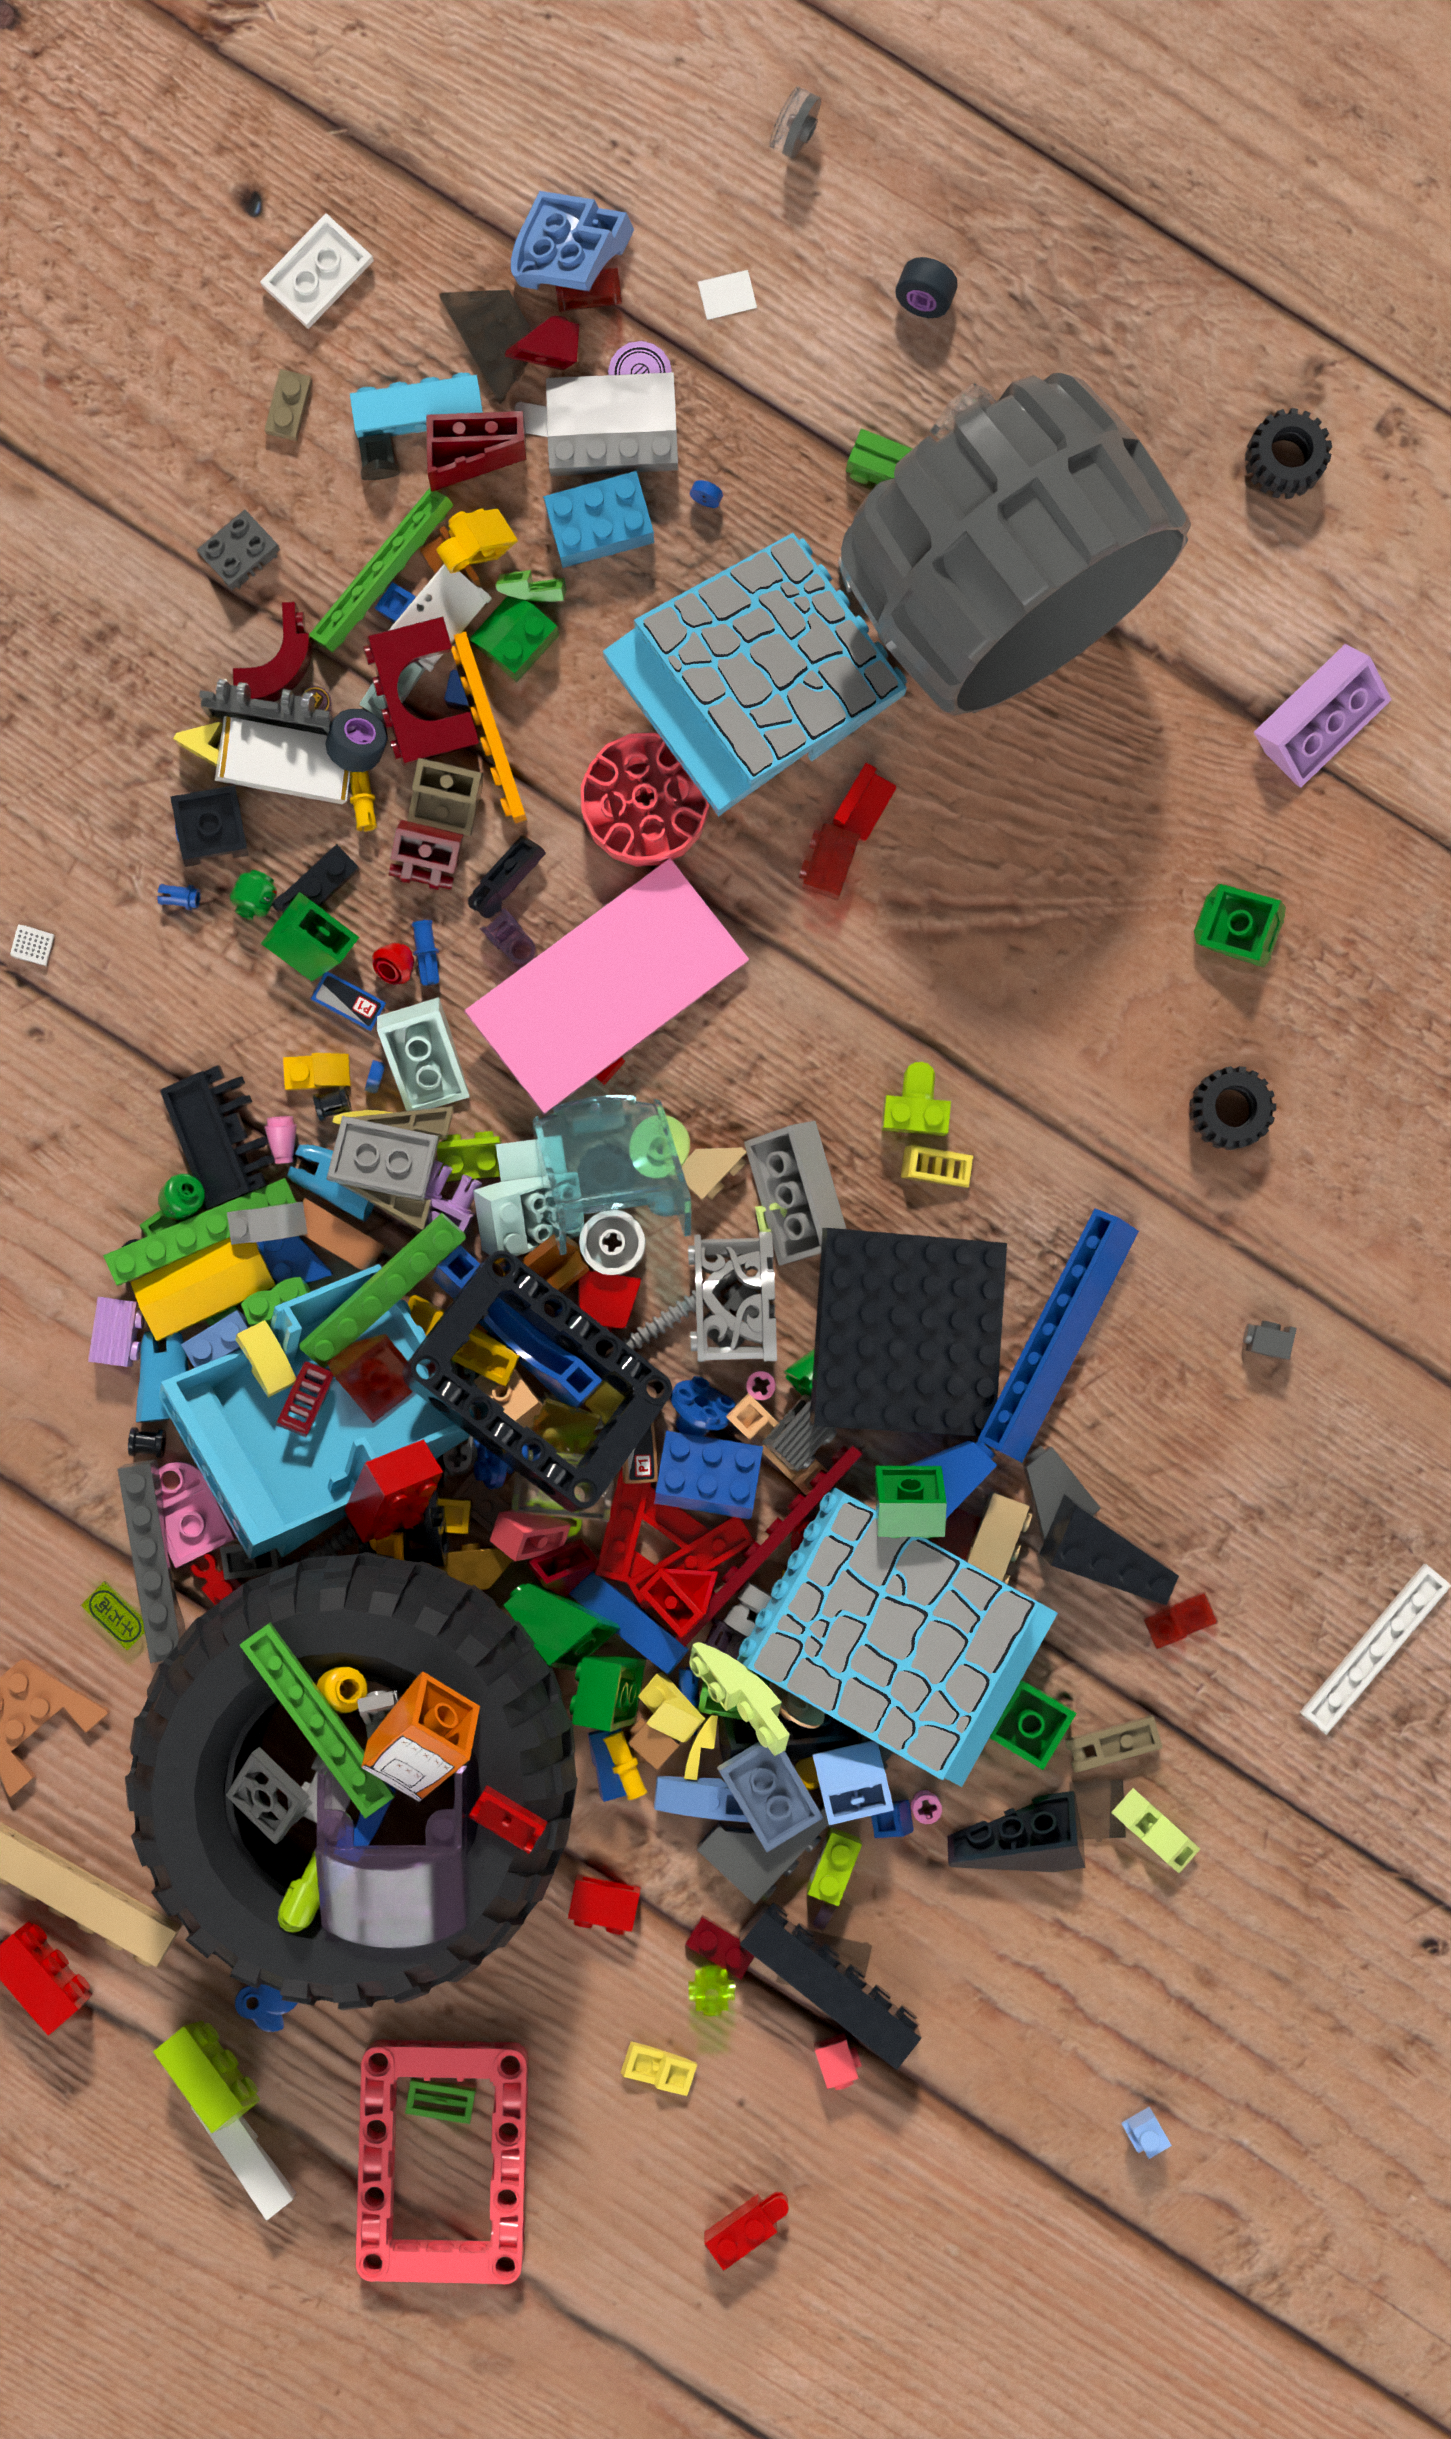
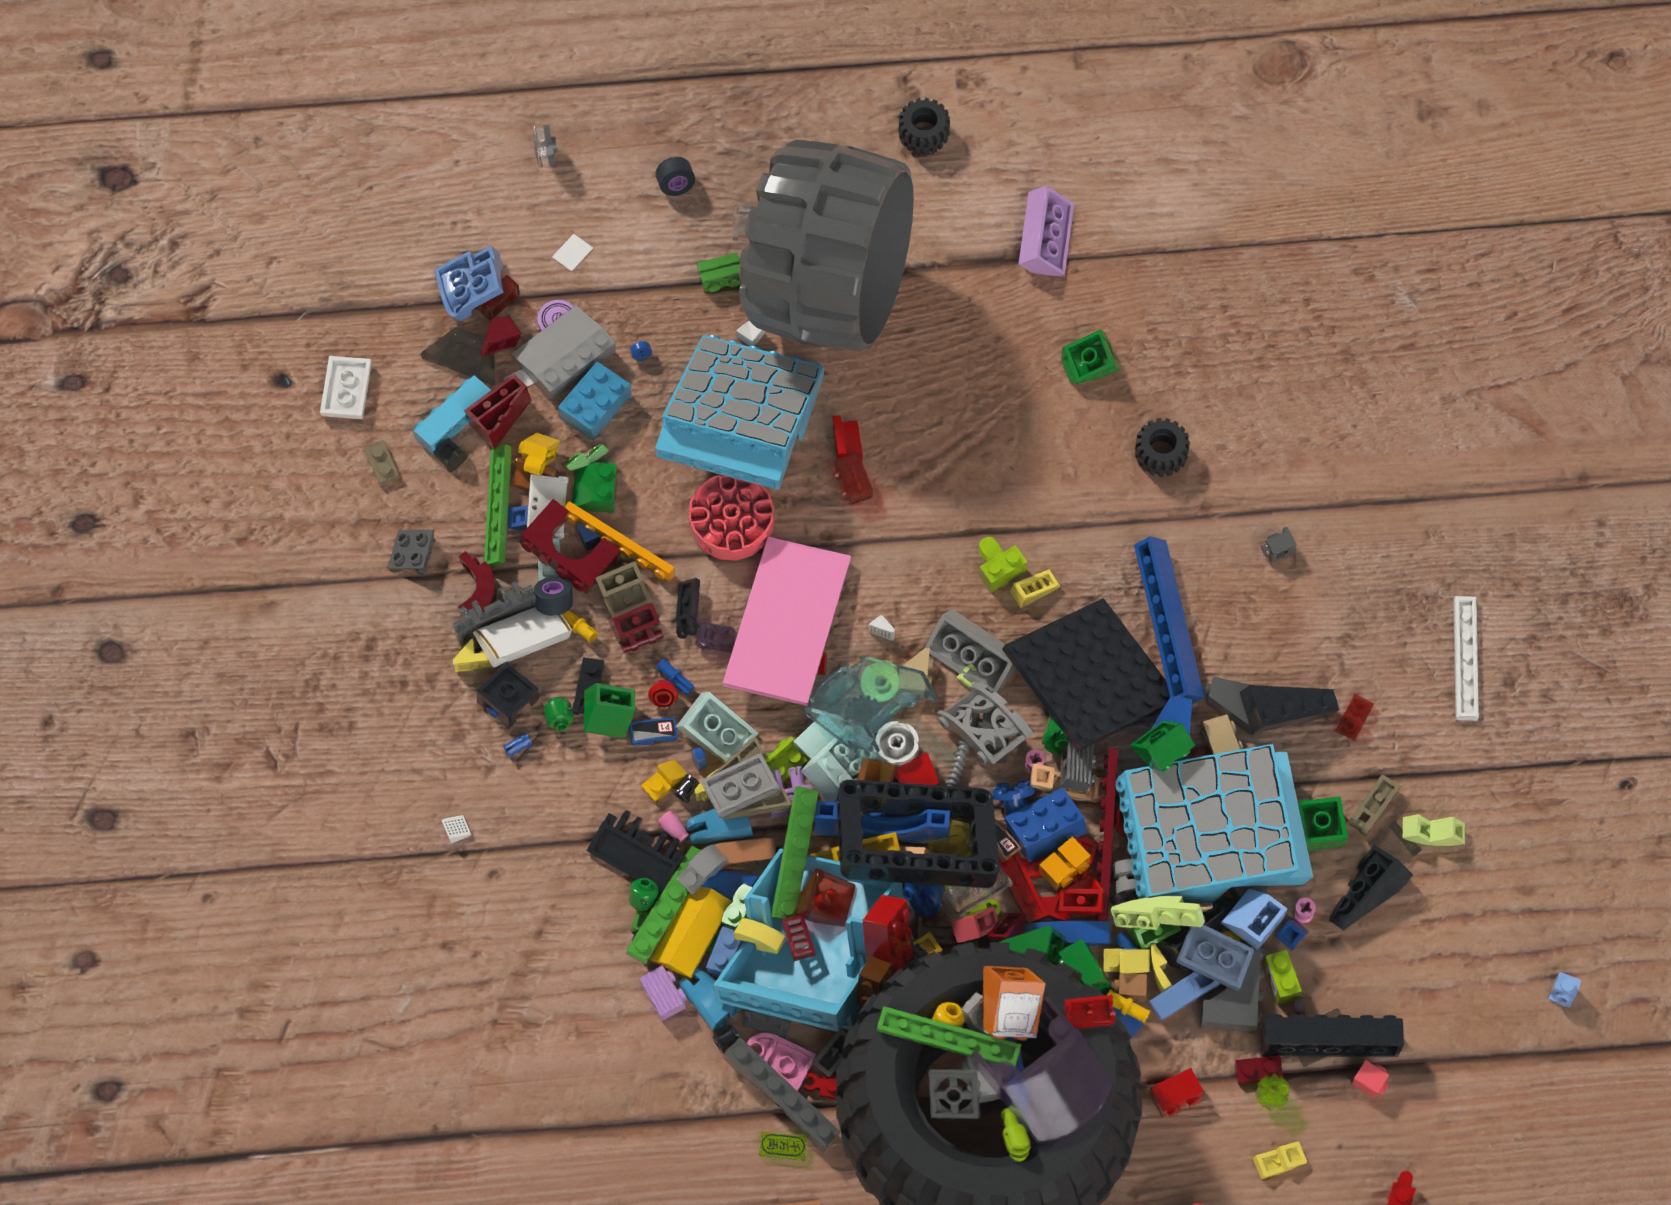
camera: 30 degrees left, 20 degrees down
none -> reddish brown brick [857,956,891,1007]
none -> white slope [869,615,895,641]
none -> light orange piece [1039,837,1091,891]

